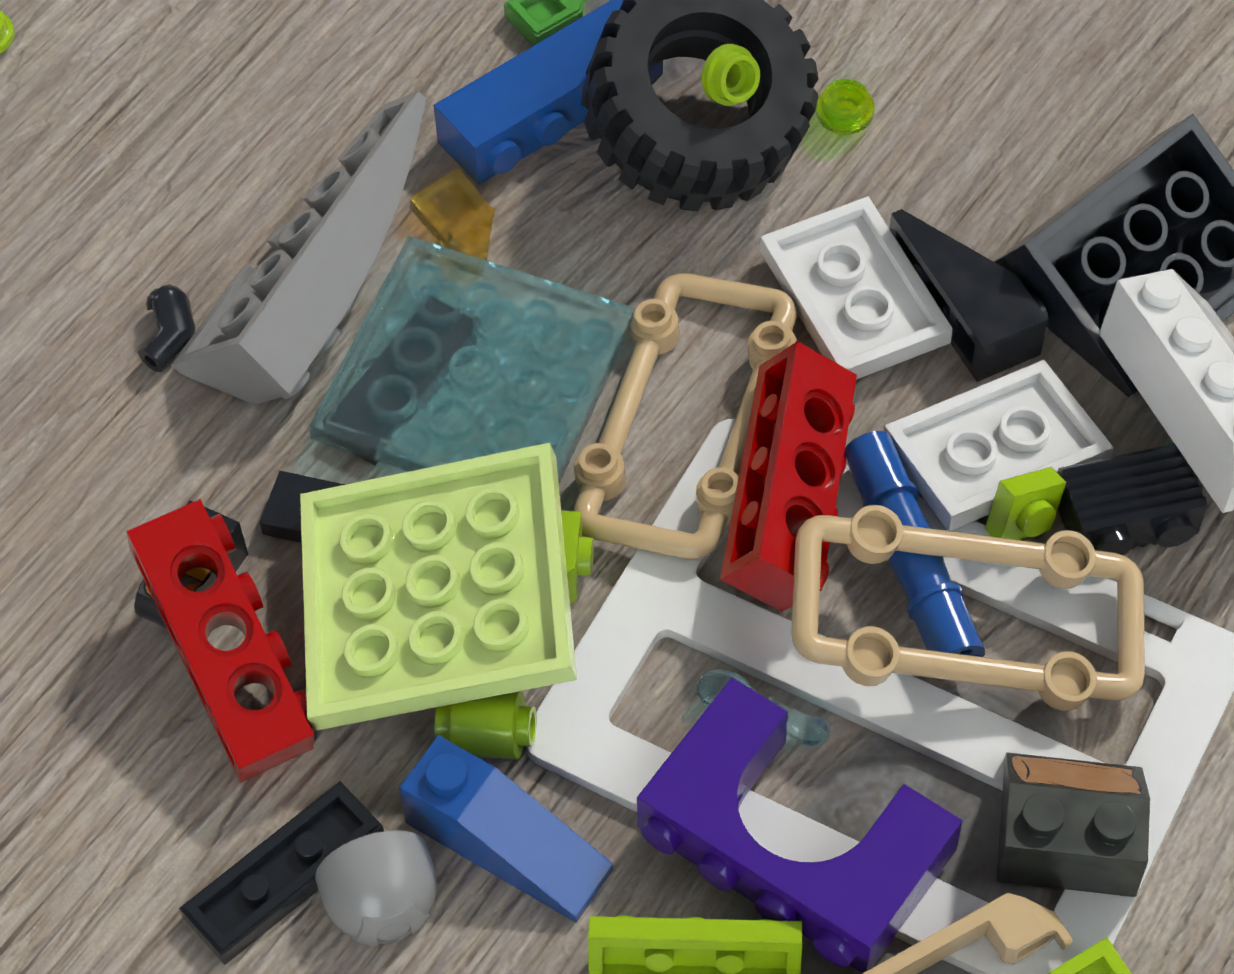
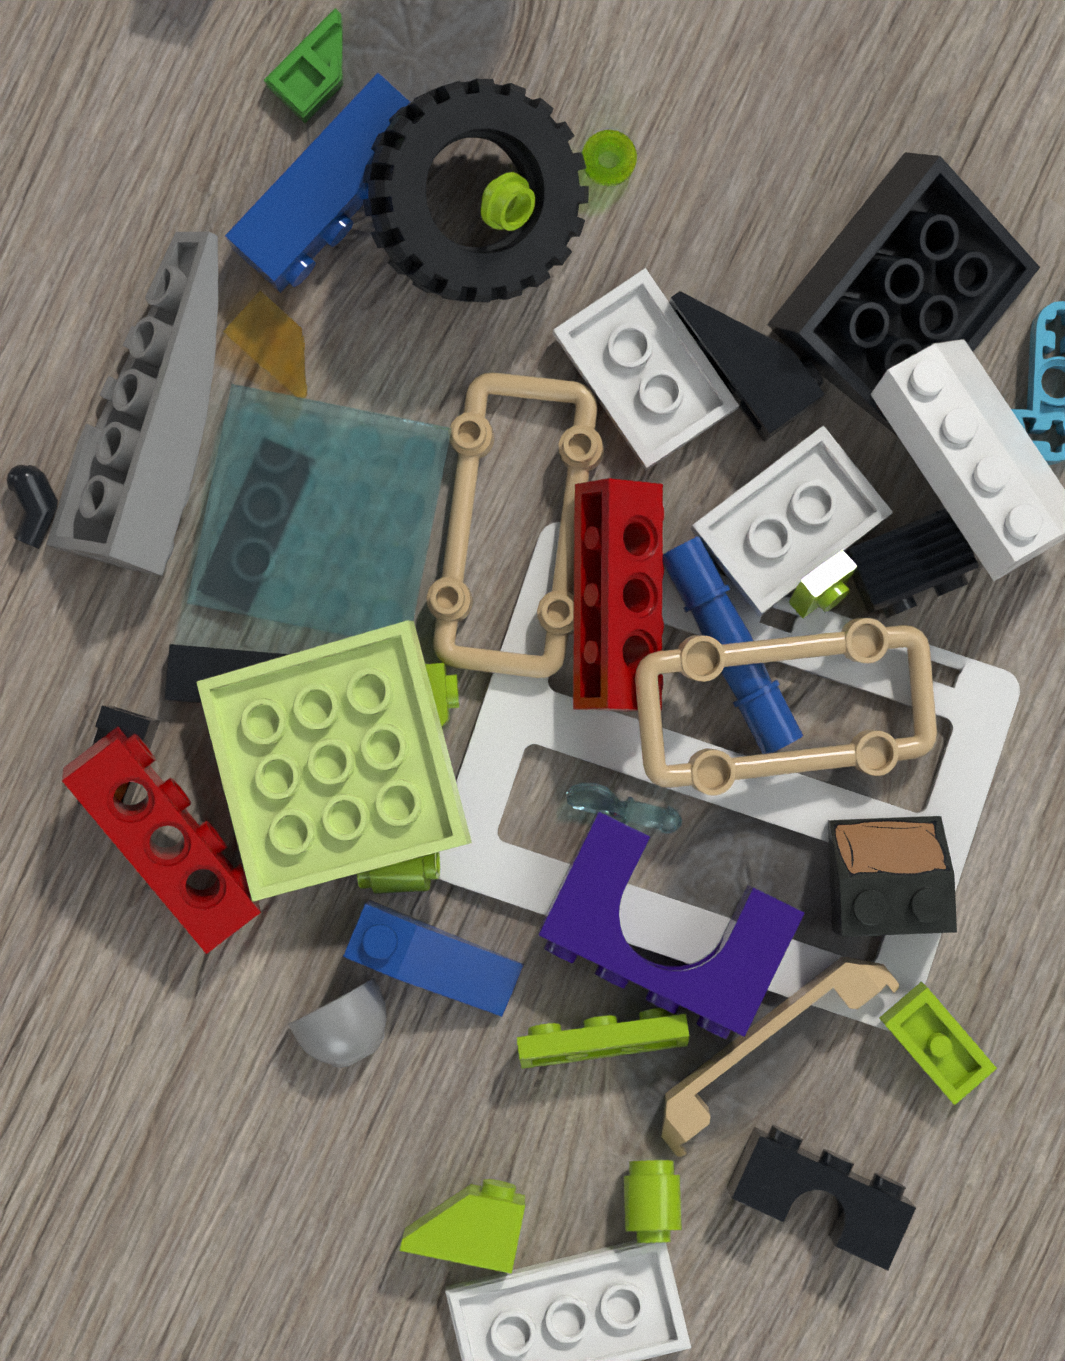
camera: 15 degrees left, 30 degrees up
black tile [179,781,384,965] -> none

